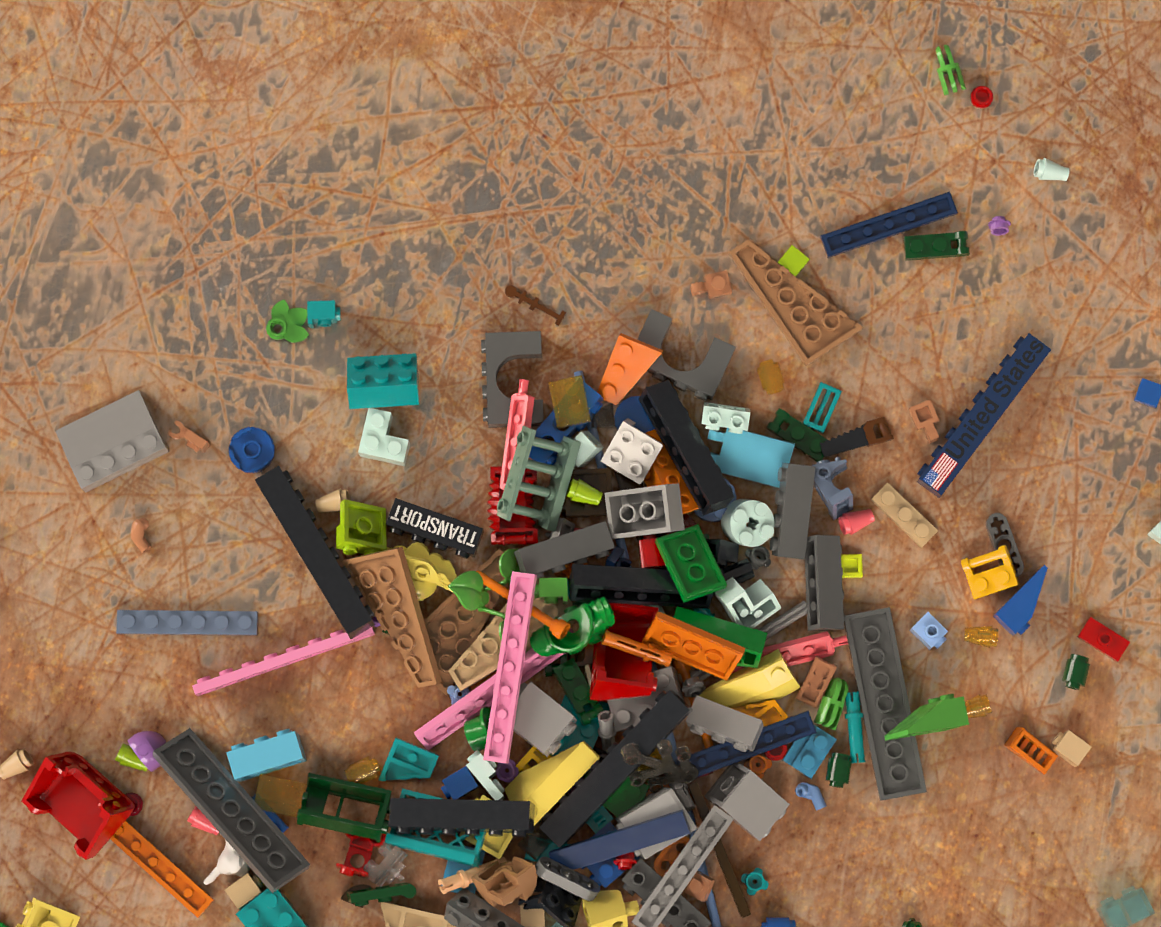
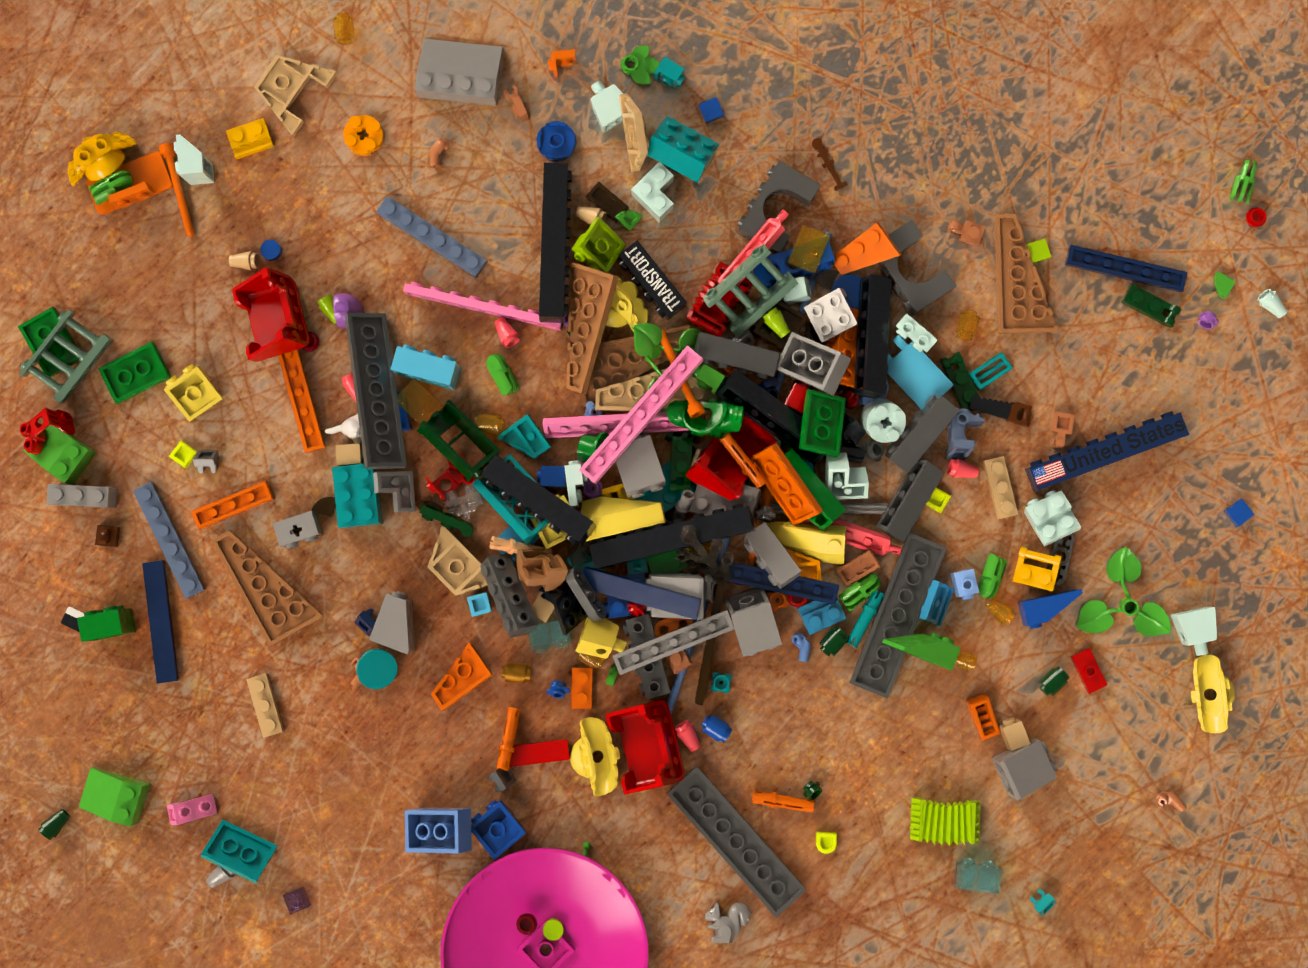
camera: 30 degrees right, 5 degrees up
none -> blue tile [260,240,282,261]
none -> light orange plate [343,115,384,156]
none -> light grey plate [373,471,416,513]
none -> bright green arm [486,354,520,396]
none -> coral cone [494,317,520,348]
none -> orange bracket [548,49,576,77]
none -> dark brown tile [586,181,629,223]
none -> light aqua torso [590,81,623,133]
none -> bright green tile [615,210,643,231]
none -> tan wing [619,93,649,172]
none -> blue tile [698,97,724,124]
none -> dark red plate [840,389,860,409]
none -> lime piece [909,797,981,846]
none -> dark azure plate [919,580,954,627]
none -> bright green arm [978,554,1007,599]
none -> light grey slope [991,738,1057,801]
none -> light aqua plate [1024,490,1081,547]
none -> bright green plant [1077,547,1171,636]
none -> bright green tile [1213,271,1236,300]

